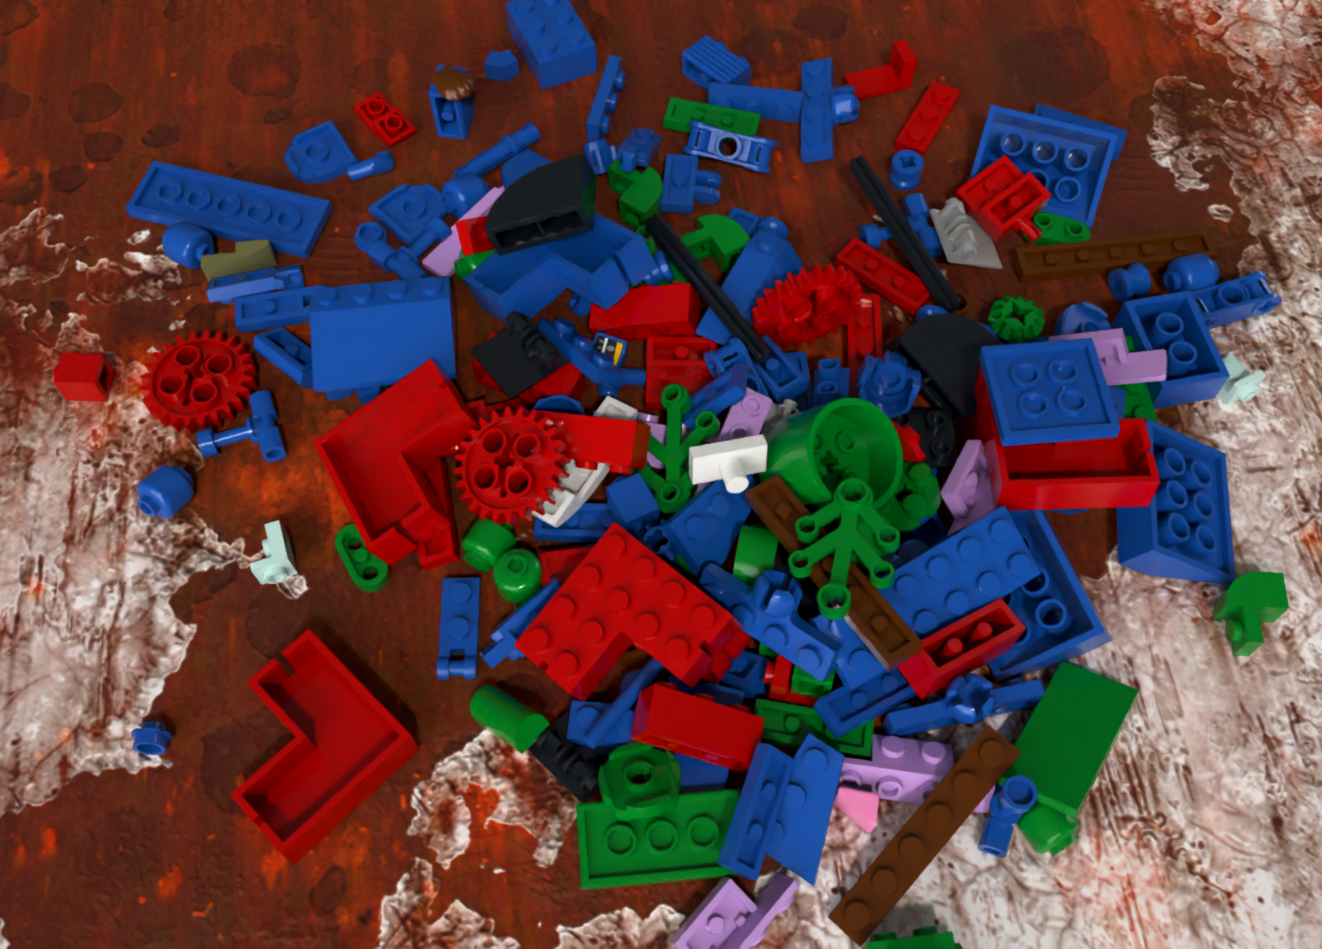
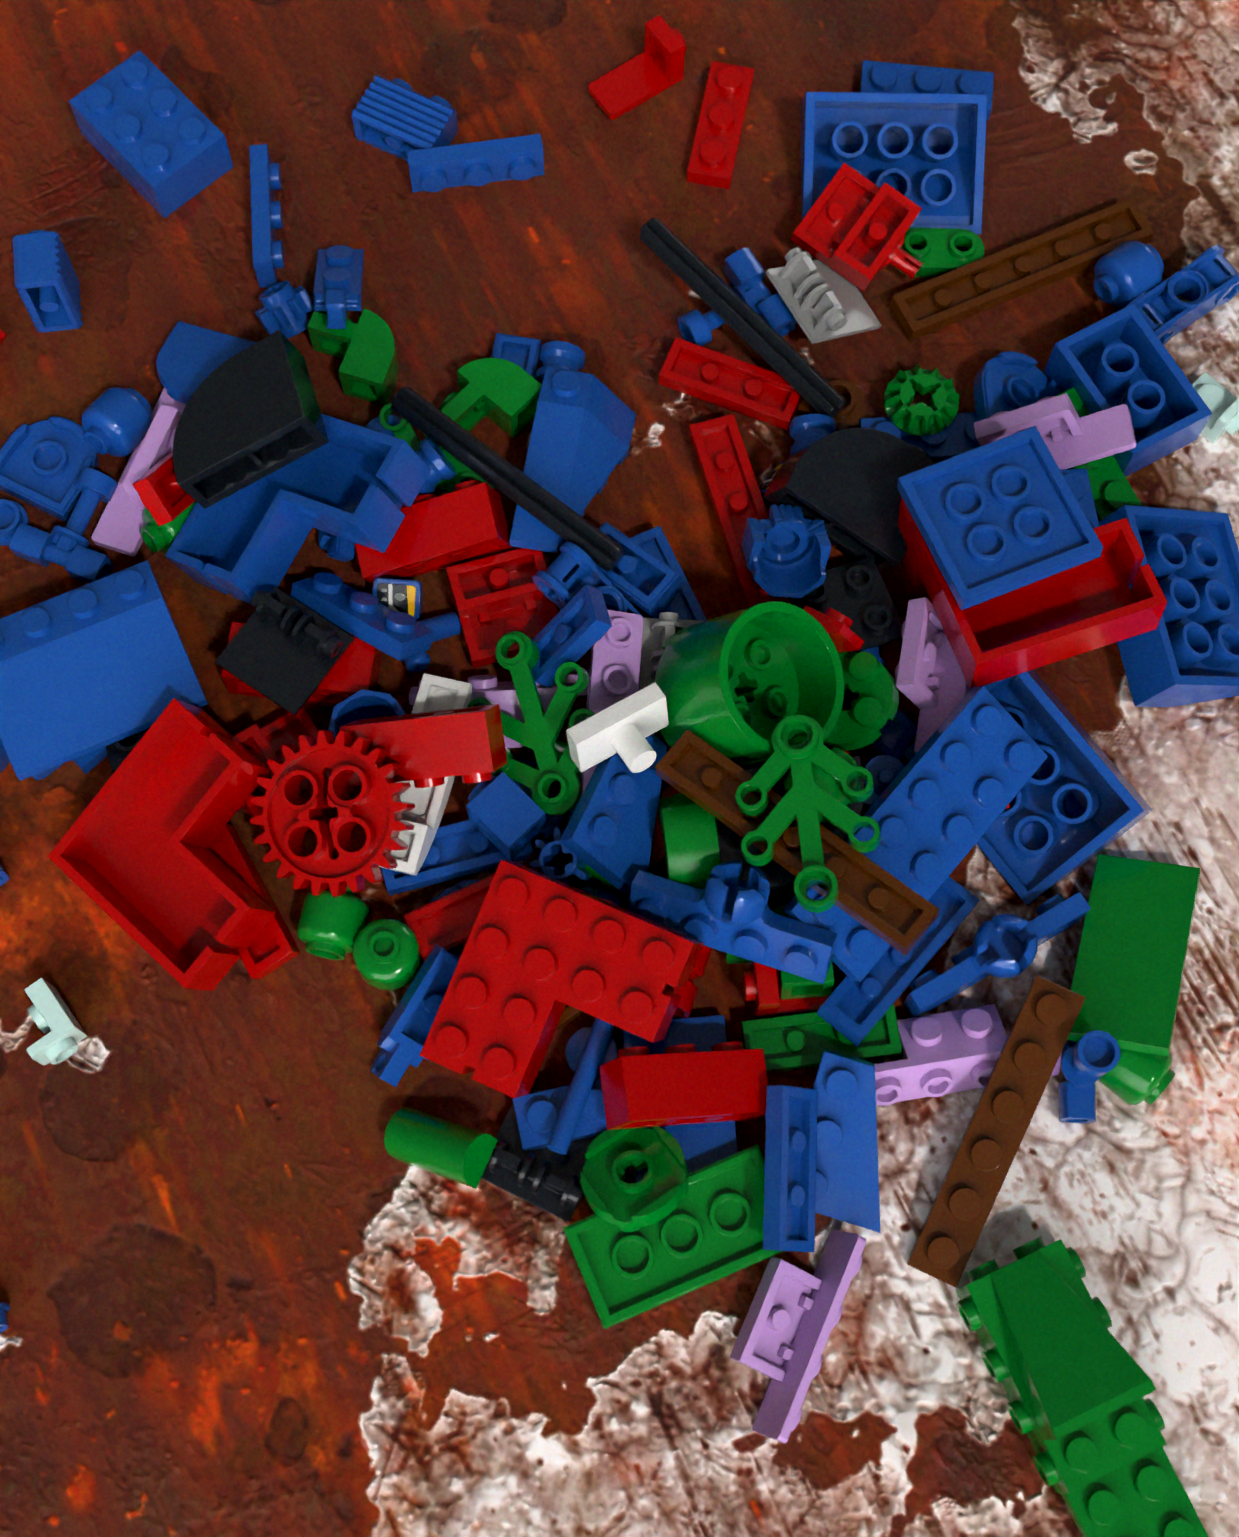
camera: 20 degrees left, 10 degrees up
red piece [230,629,419,865] -> none
green plate [335,524,390,593] -> none
reddish brown animal [428,63,475,101] -> none
blue plate [436,577,482,680] -> none
blue pin [453,122,541,177] -> none
blue piece [484,49,519,82] -> none
blue hinge [661,154,722,214] -> none
green plate [663,97,761,142] -> none
blue piece [683,120,778,173] -> none
blue slope [721,650,770,702] -> none
red gear [751,263,864,349] -> none
blue plate [801,57,859,164] -> none
blue hips [812,358,851,407] -> none
bright pink slope [834,786,880,834] -> none
blue wheel [888,150,924,191] -> none
red brick [898,598,1026,700] -> none
blue wheel [1108,262,1151,302] -> none

